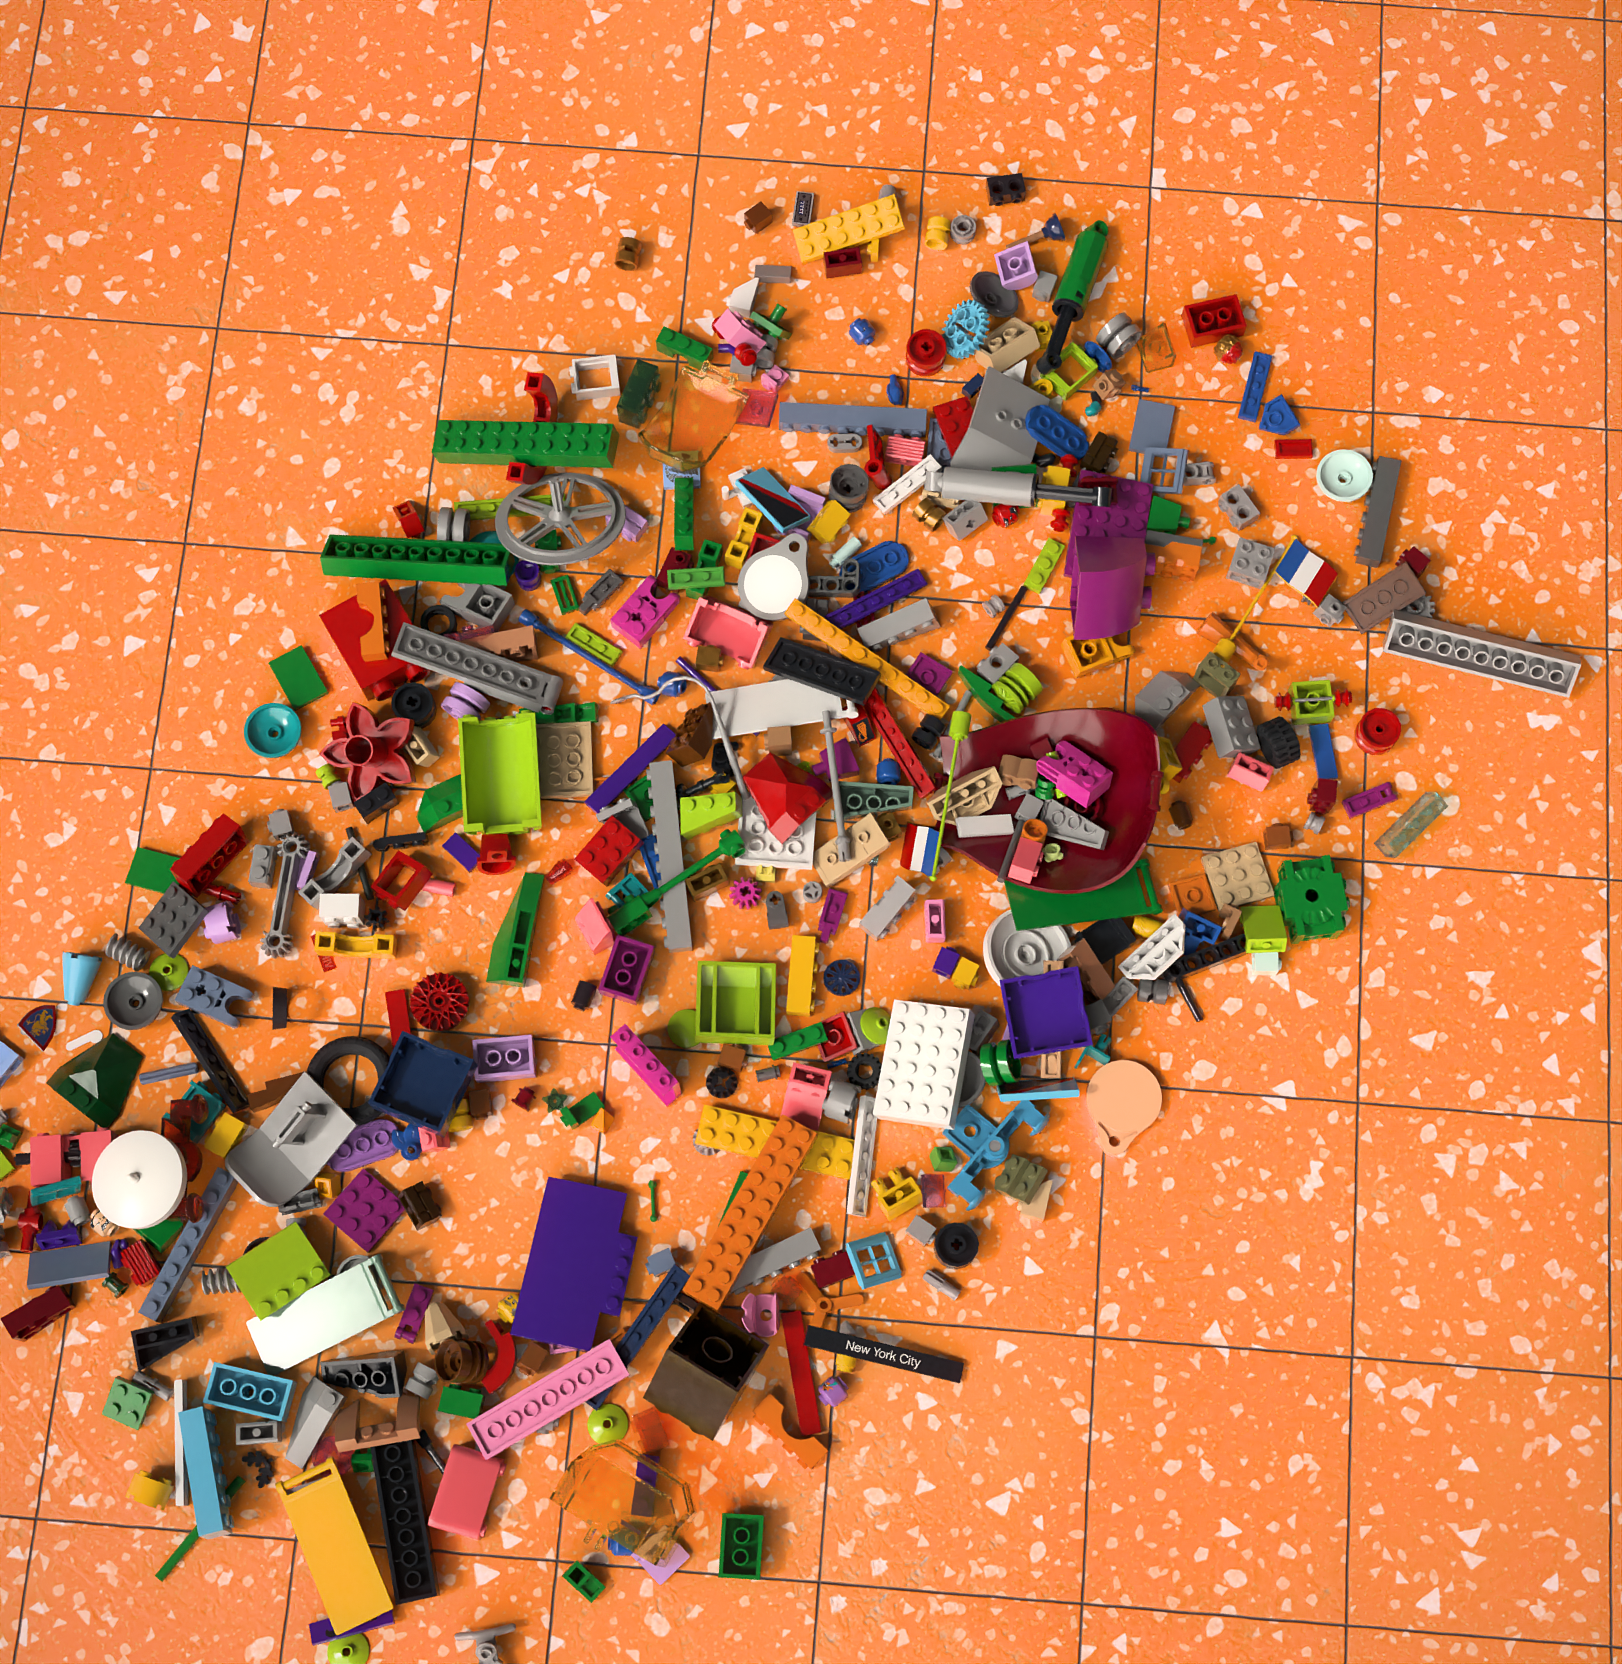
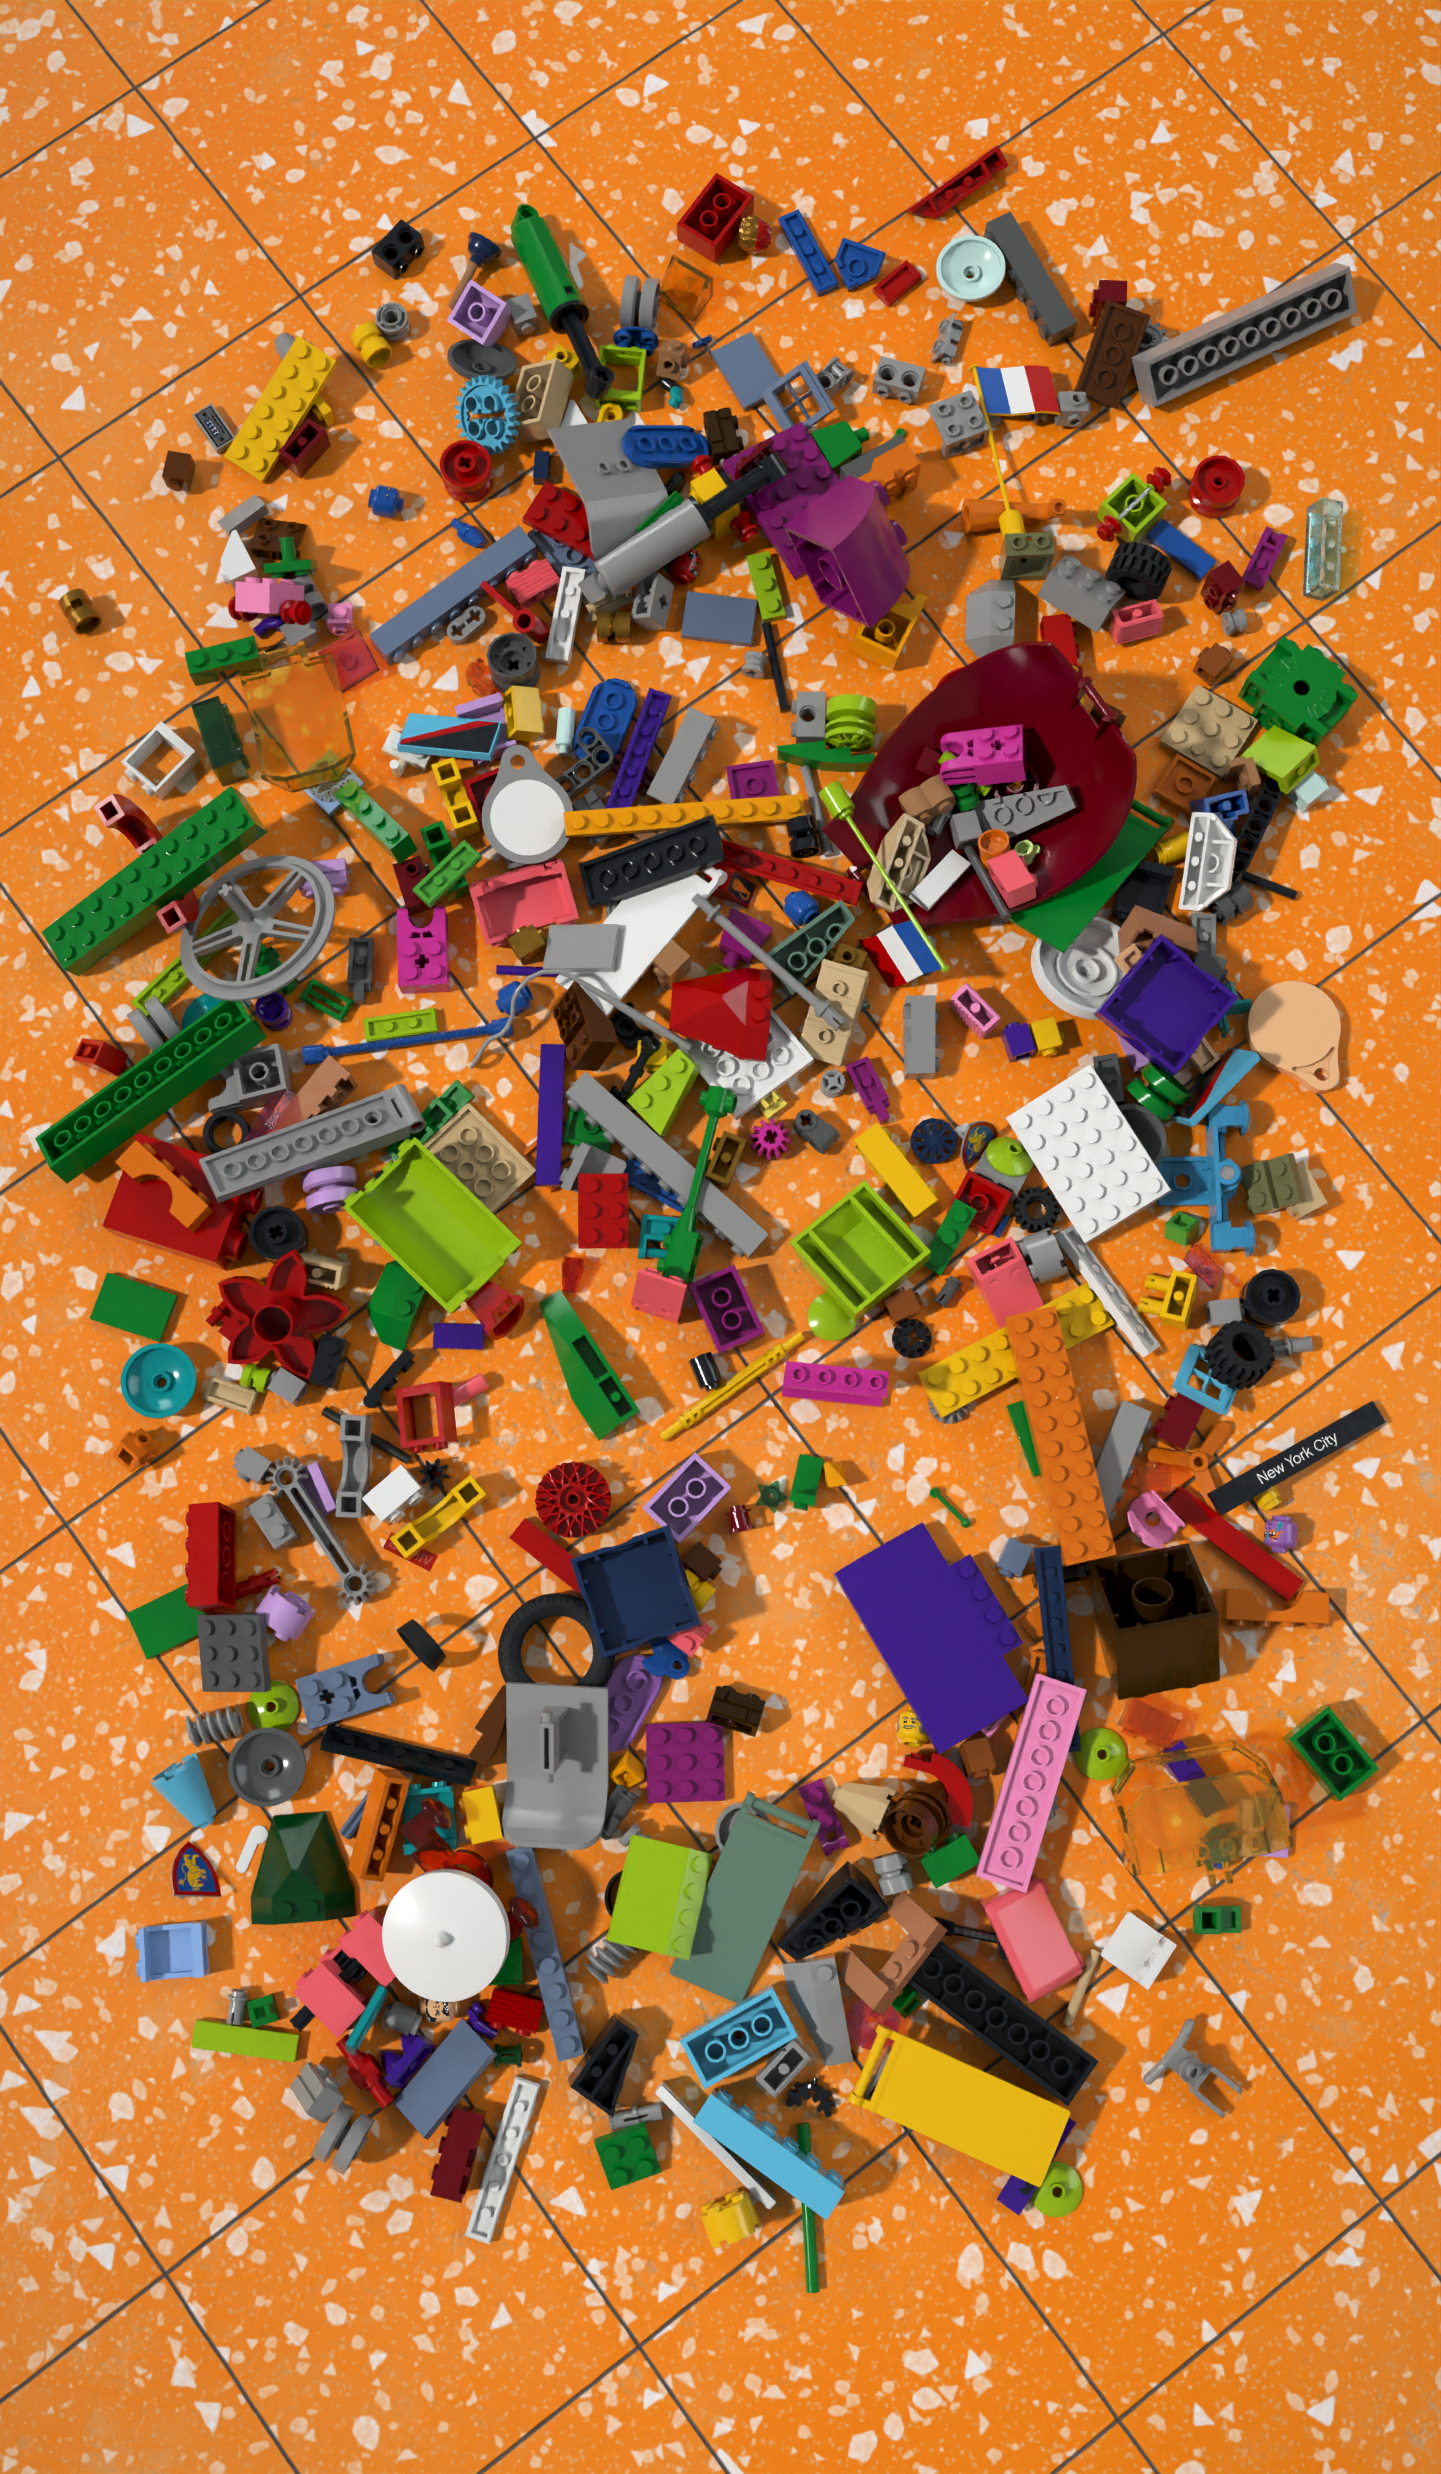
camera: 40 degrees left, 5 degrees up
none -> orange brick [113,1428,159,1473]
none -> tan tile [203,1375,260,1416]
none -> reddish brown hinge [249,518,307,560]
none -> orange brick [348,1768,410,1882]
none -> white tile [465,2075,541,2244]
none -> clear orange bracket [466,657,496,697]
none -> light grey tile [543,924,621,972]
none -> yellow axle [659,1331,805,1442]
none -> sand blue tile [681,591,757,647]
none -> red wedge [905,145,1009,219]
none -> light grey hinge [931,312,963,365]
none -> shield [954,1121,999,1170]
none -> tan bar [1062,1948,1100,2027]
none -> white bracket [1100,1912,1177,1989]
none -> black tyre [1204,1320,1275,1390]

